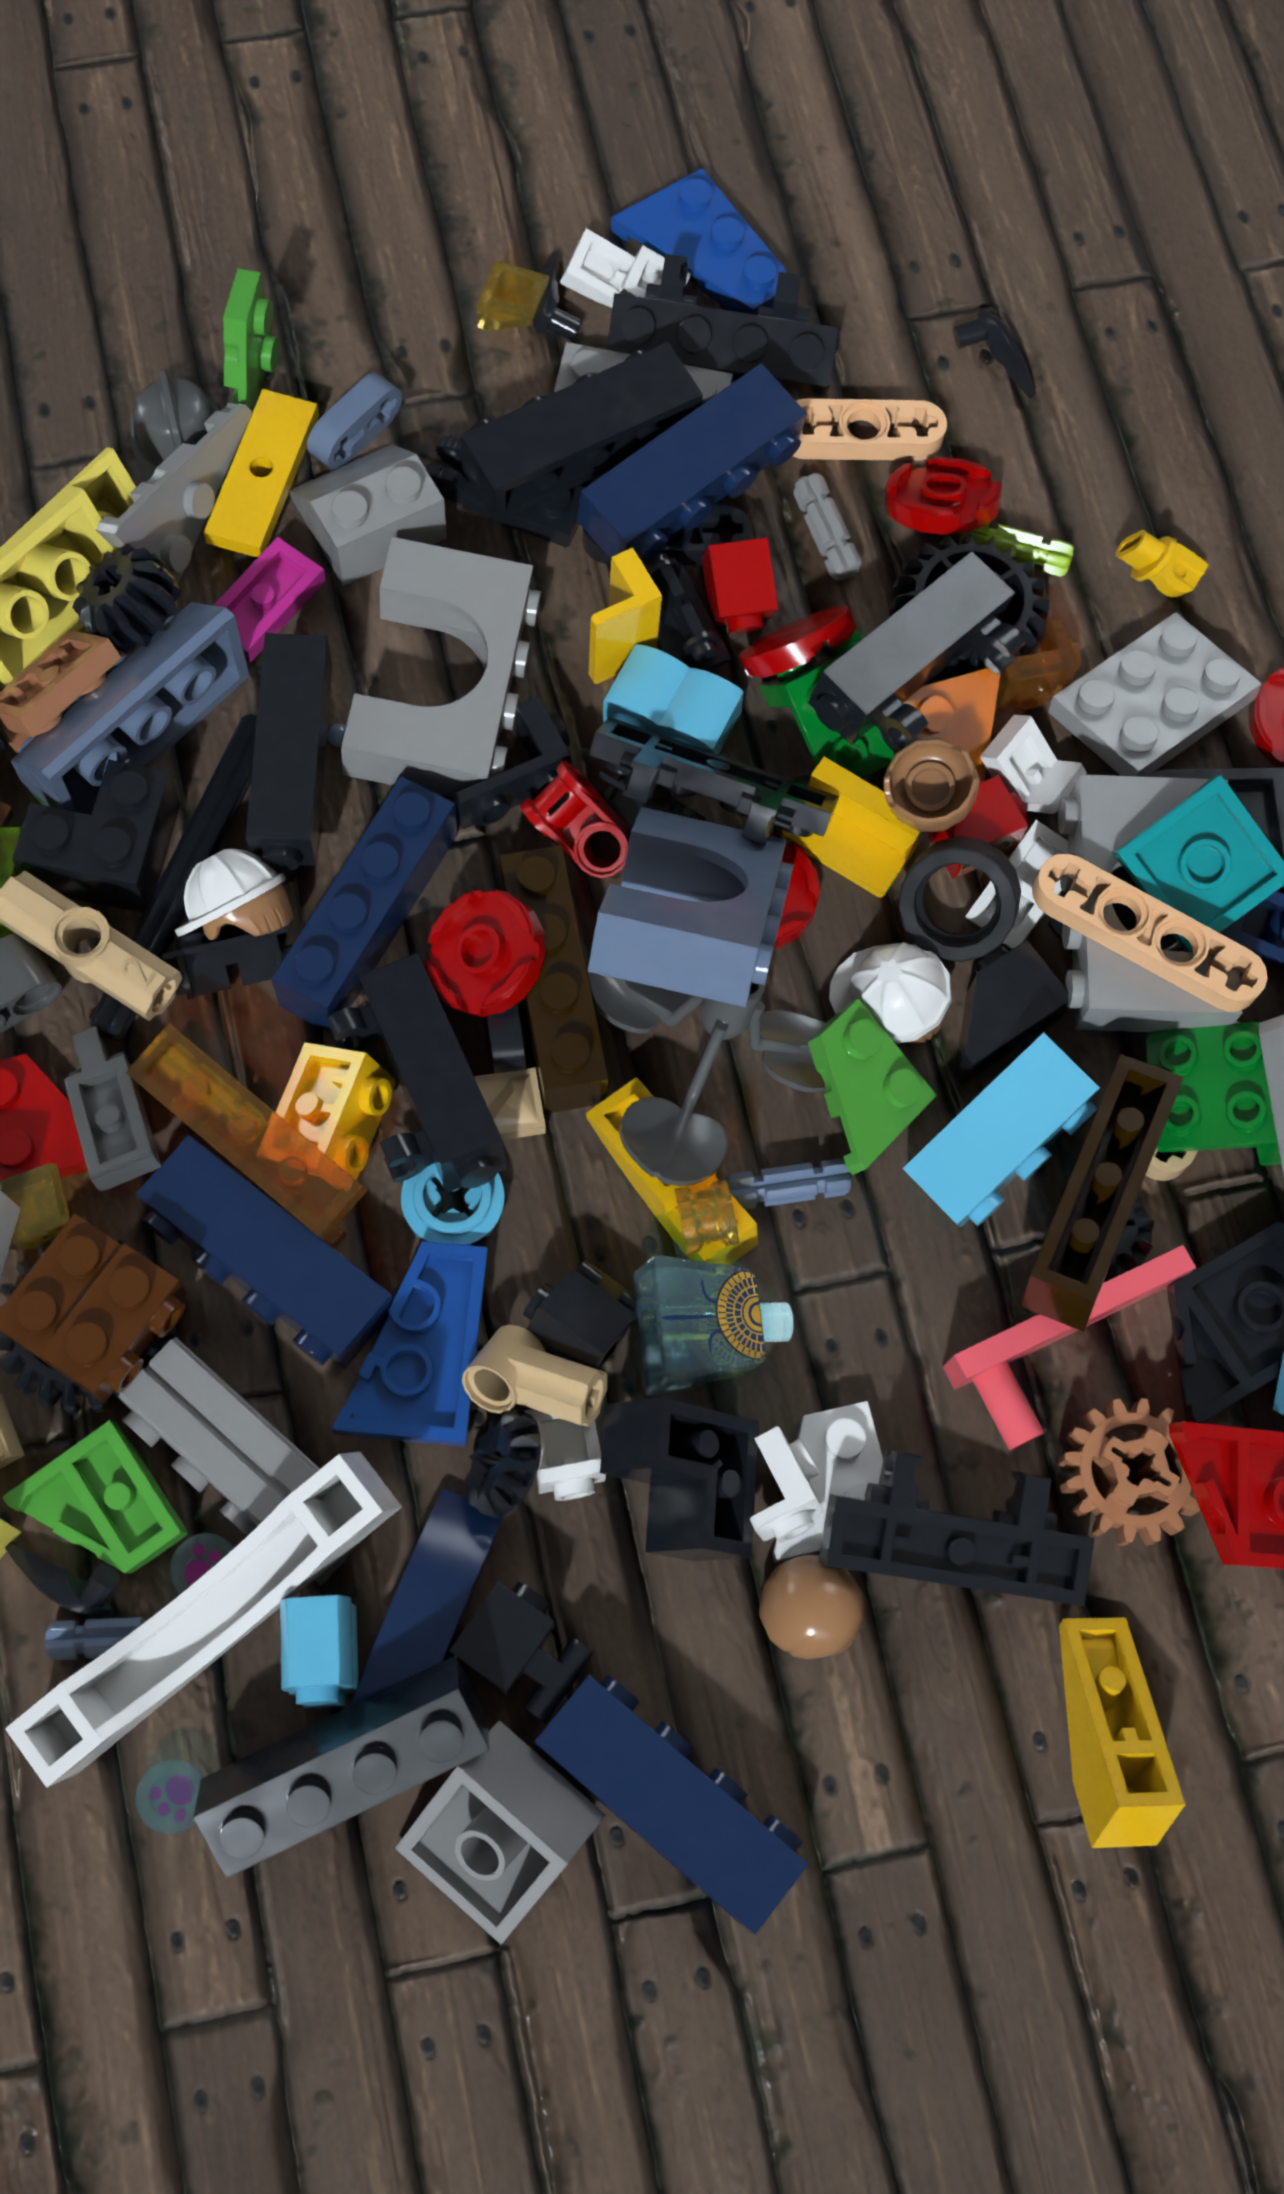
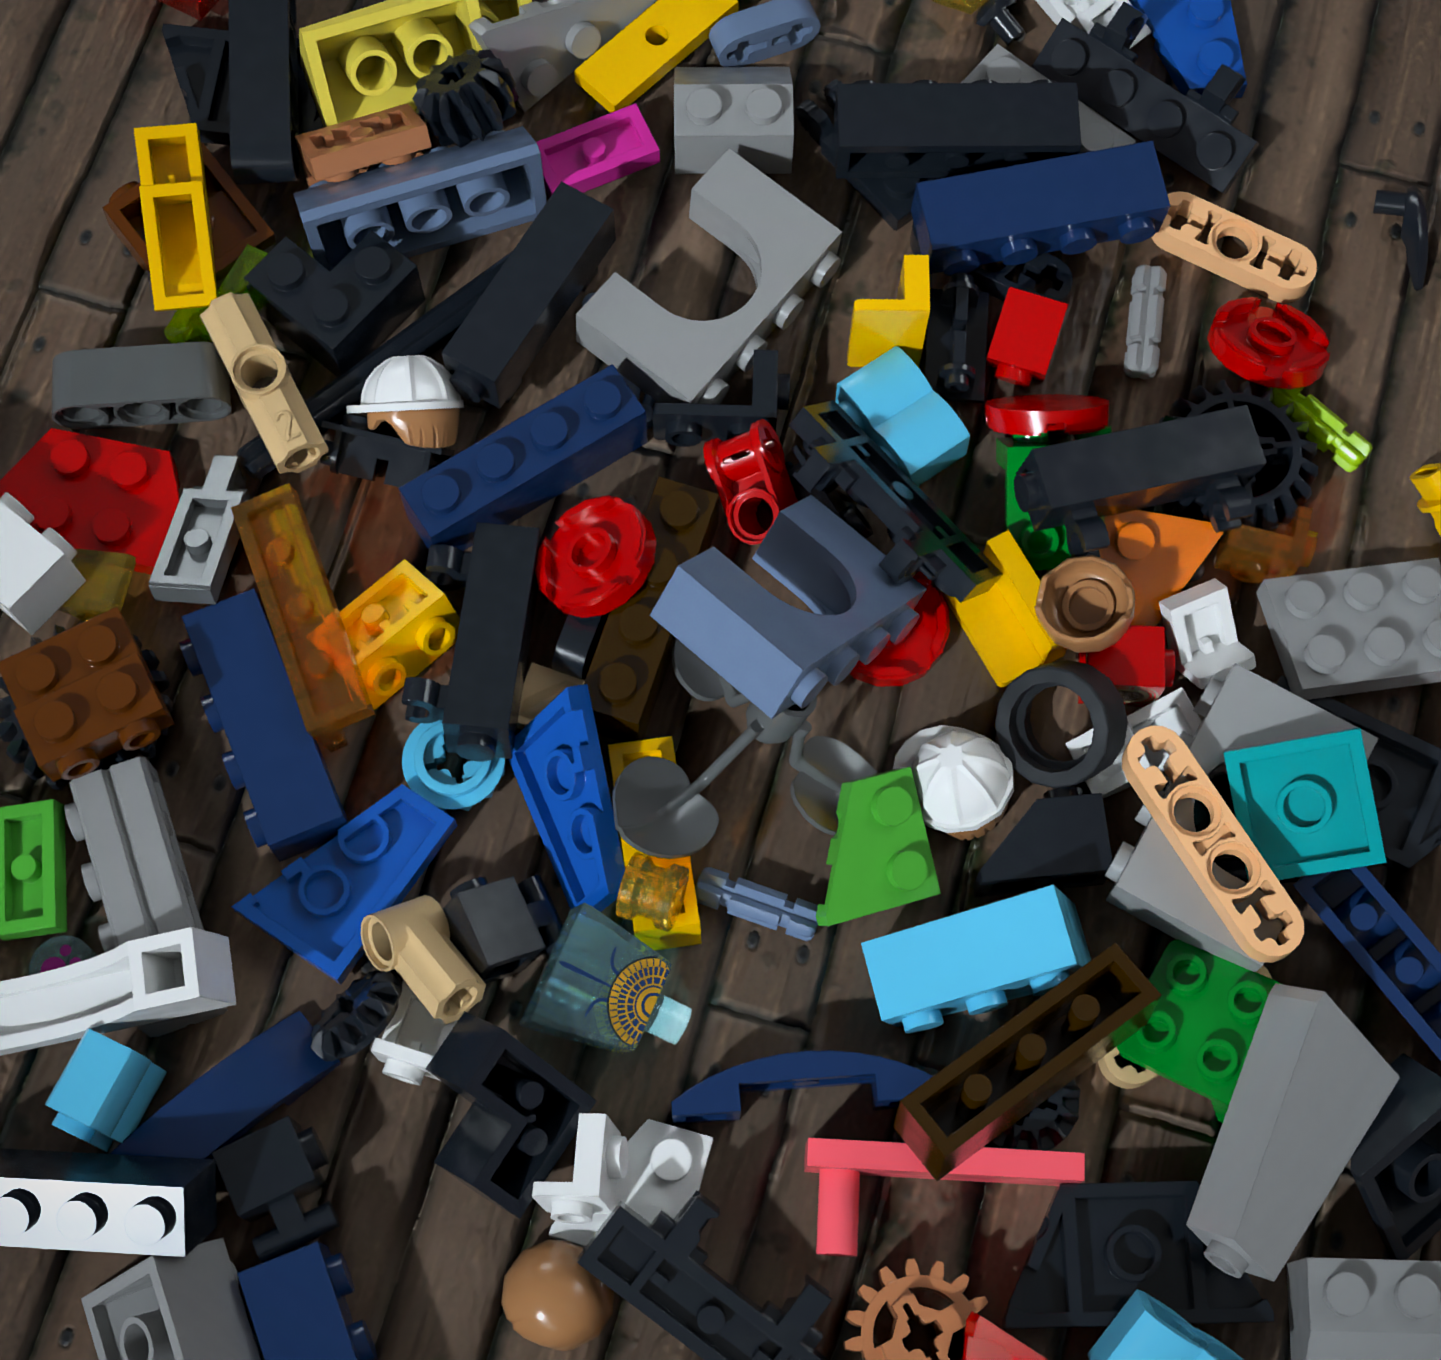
camera: 35 degrees right, 0 degrees up
none -> blue wing [508,684,629,921]
none -> dark blue slope [671,1050,933,1125]

